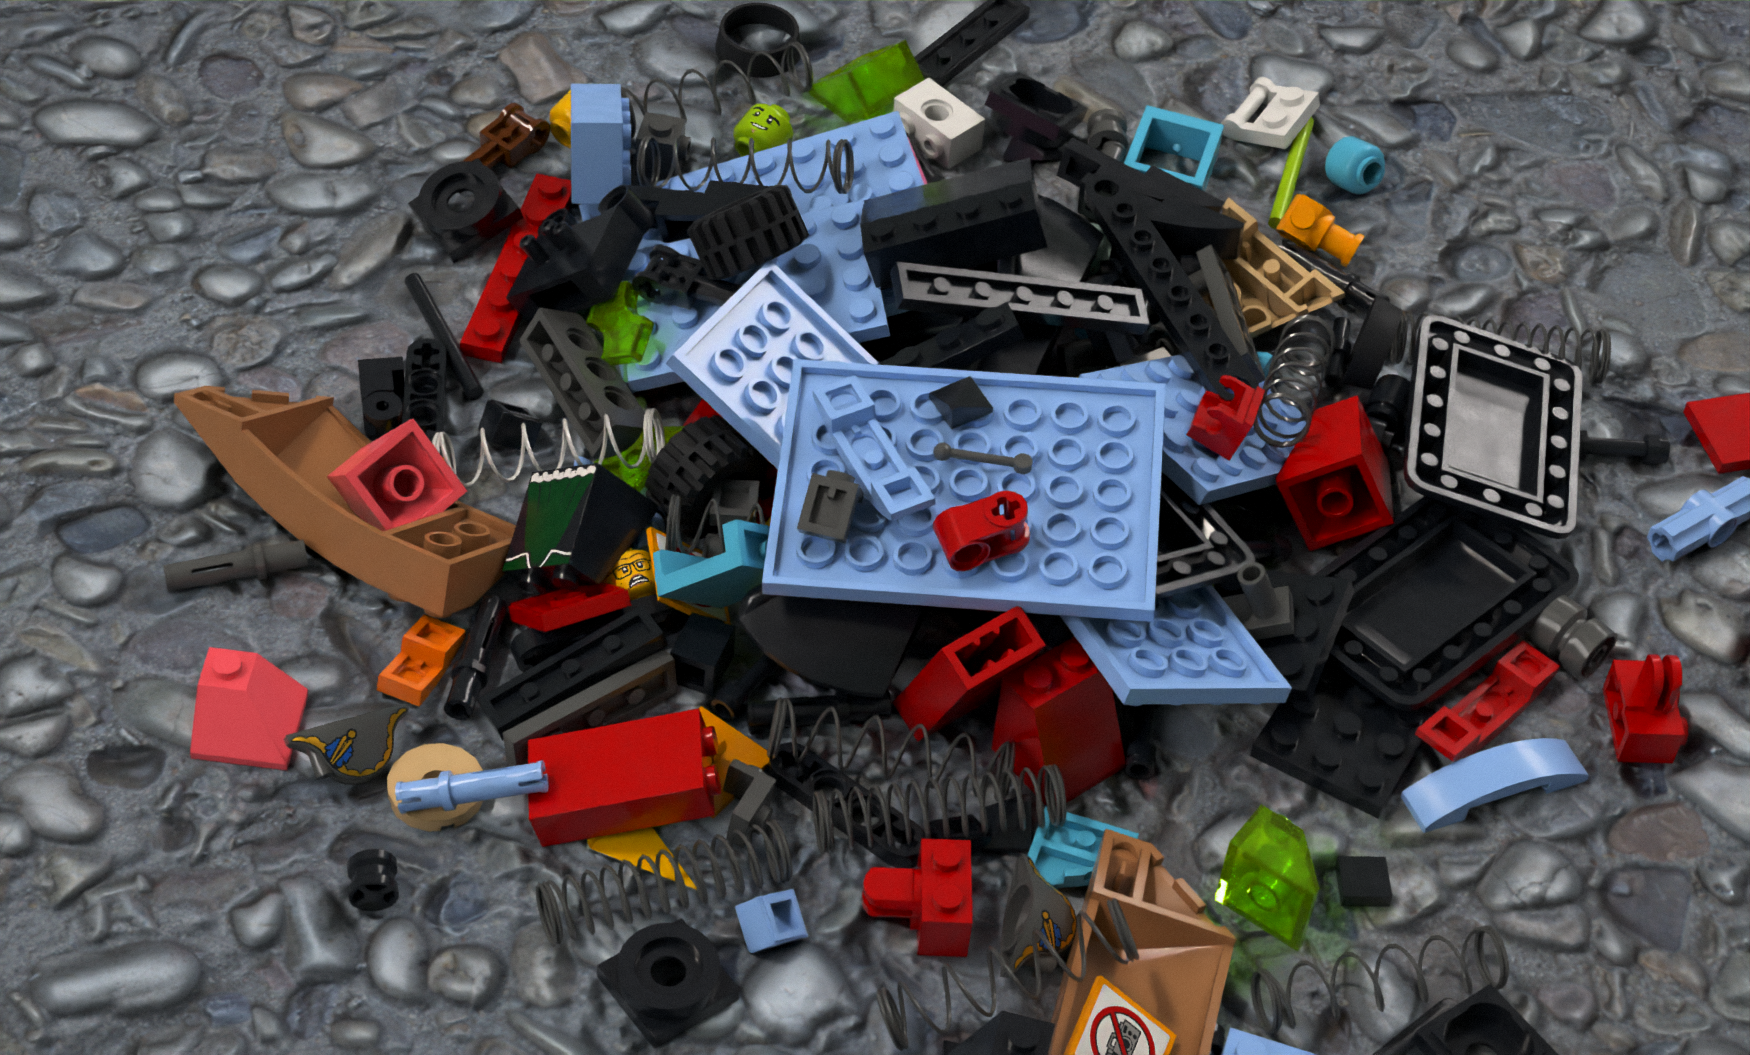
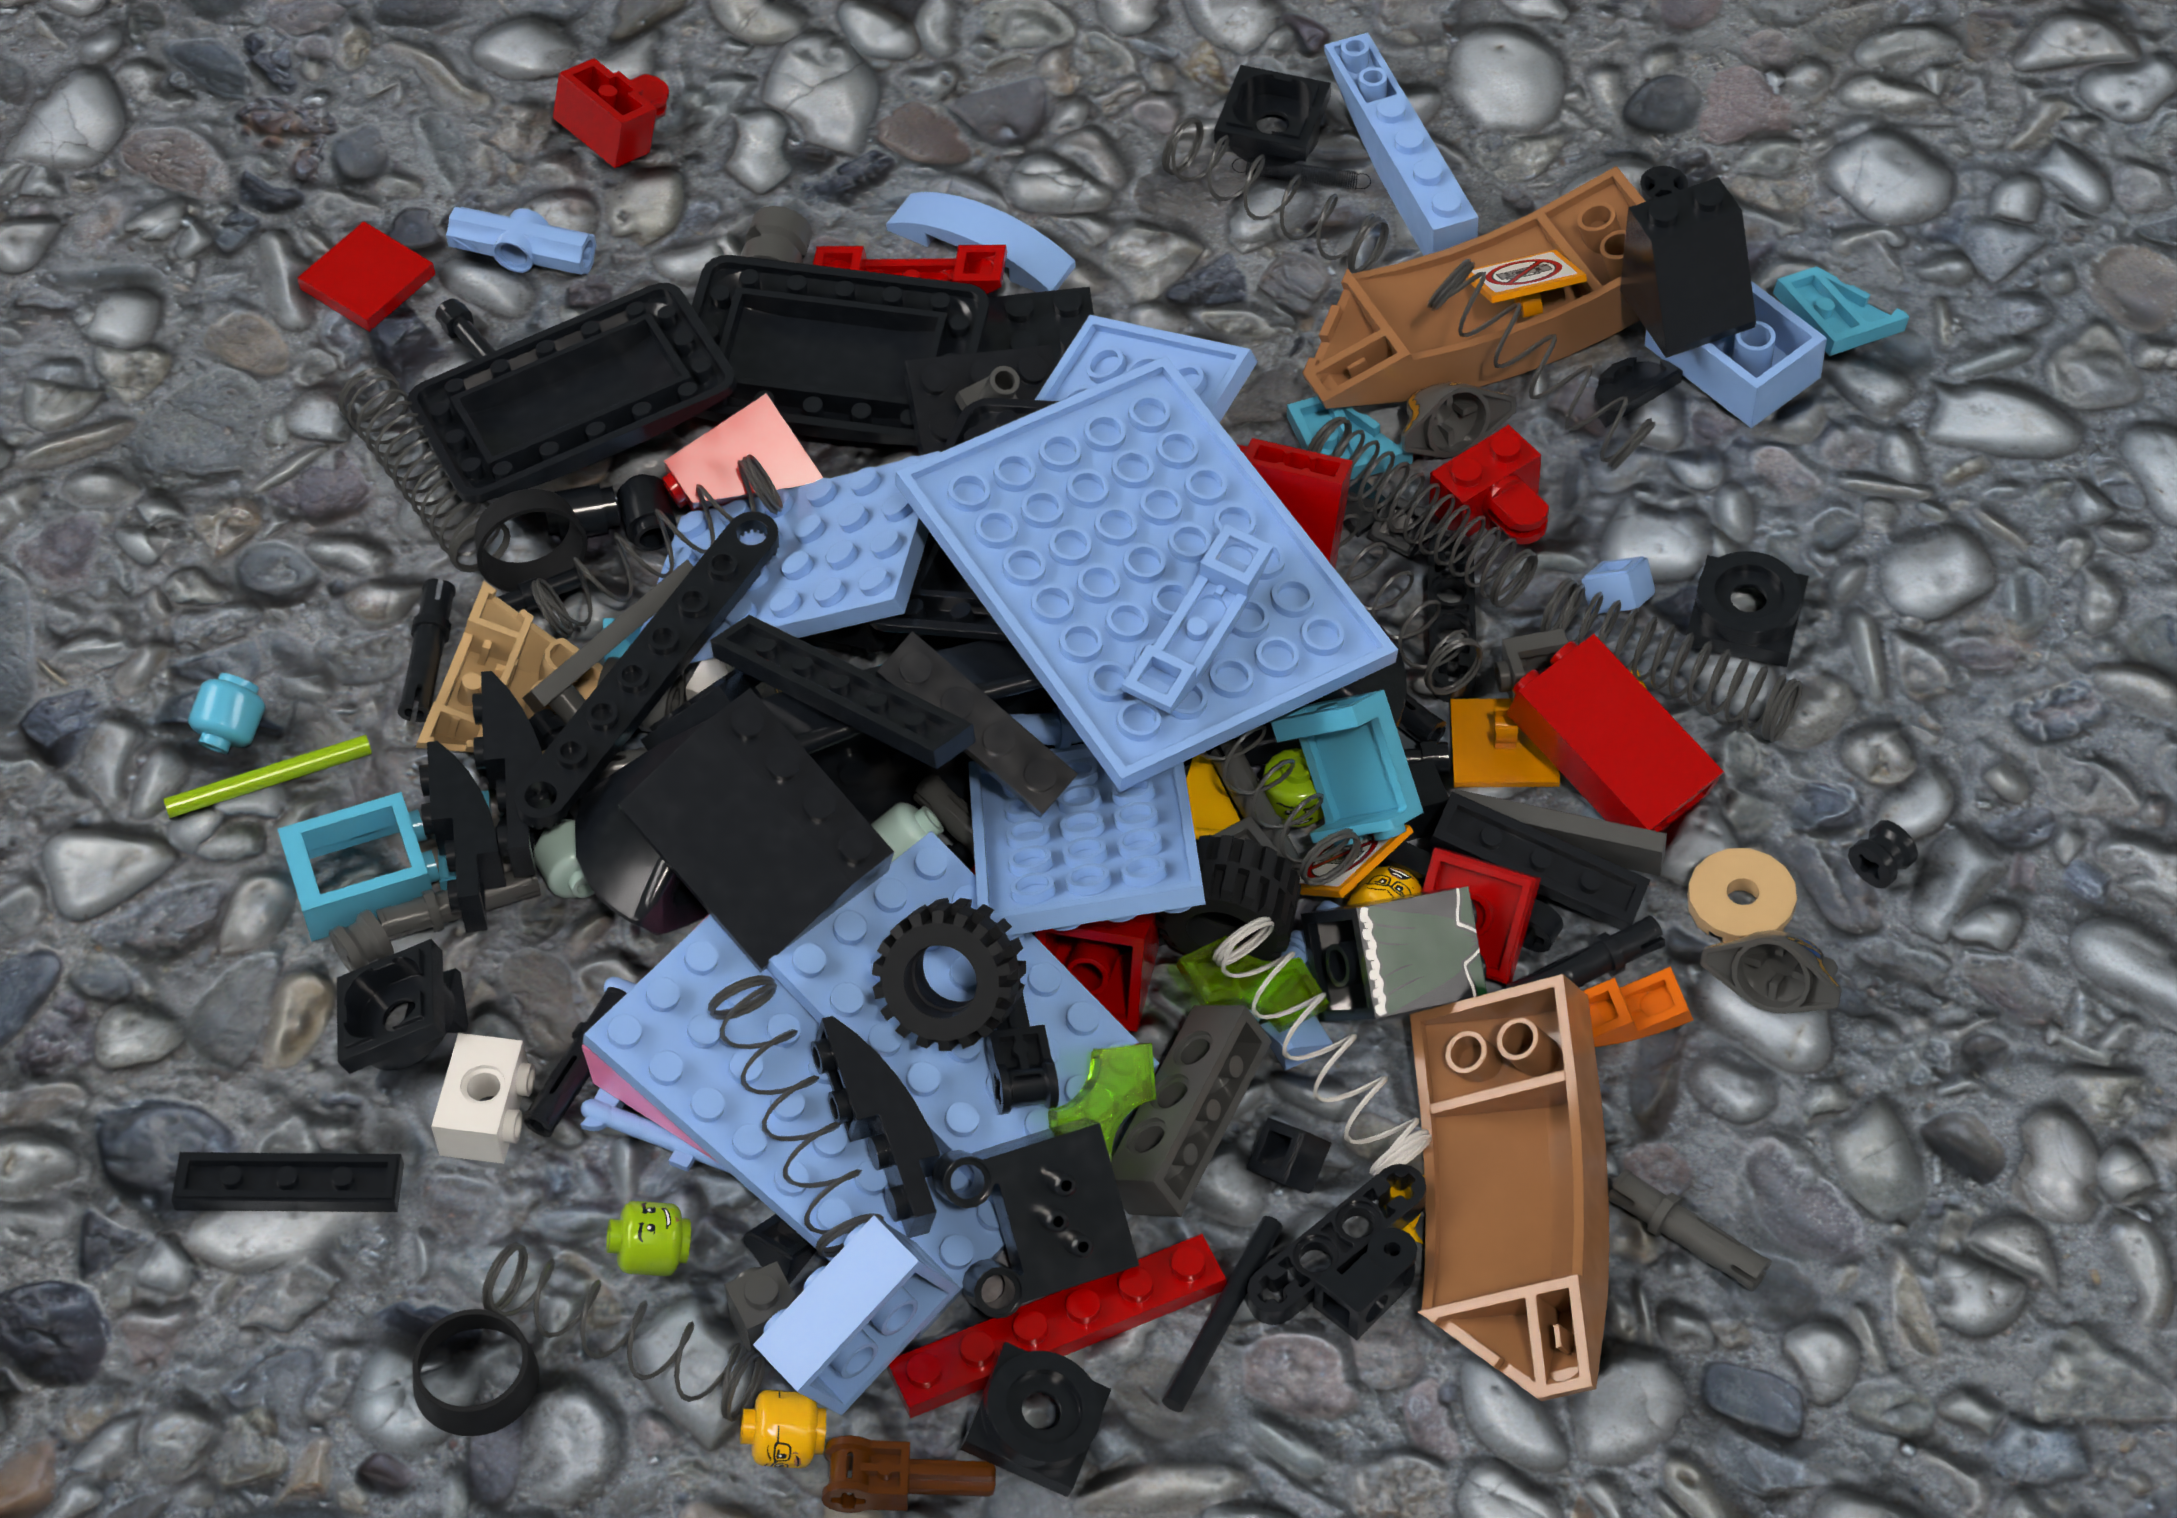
camera: 120 degrees left, 5 degrees up
coral slope [190,647,308,771] -> none
coral slope [327,419,467,531] -> none
light blue pin [395,760,549,814] -> none
dark grey bracket [797,470,864,544] -> none
clear neon green slope [808,39,925,123] -> none
black slope [929,376,993,429] -> none
red piece [932,491,1030,571] -> none
dark grey hinge [933,442,1033,474] -> none
red hinge [1186,375,1265,461] -> none
clear neon green slope [1215,804,1320,951] -> none
white plate [1221,77,1320,149] -> none
light orange connector [1275,194,1365,267] -> none
black tile [1335,856,1392,907] -> none
red brick [1602,654,1688,764] -> none

